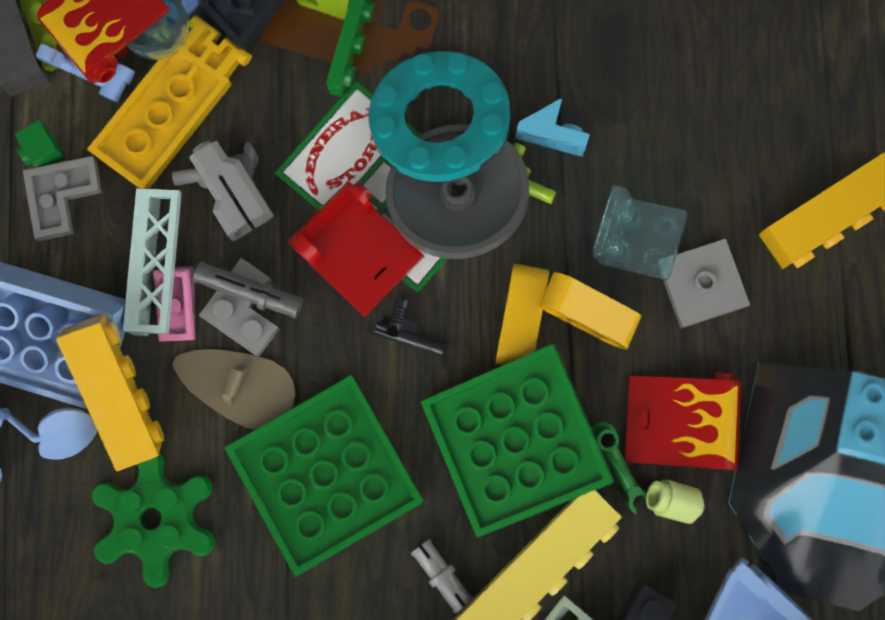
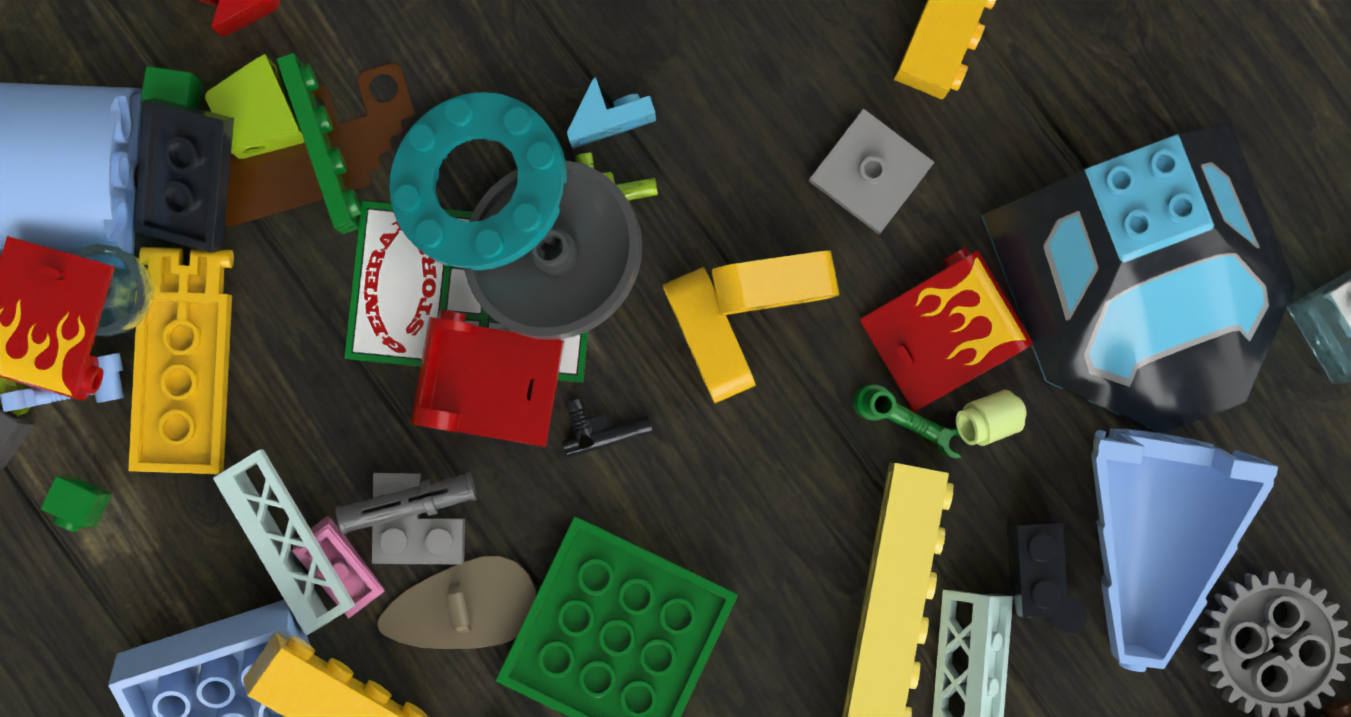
camera: 35 degrees left, 5 degrees up
light grey plate [23,156,103,241] -> none
light grey piece [172,141,274,241] -> none
light grey pin [411,539,474,613] -> none
green plate [421,344,614,538] -> none
clear light blue bracket [592,185,688,280] -> none

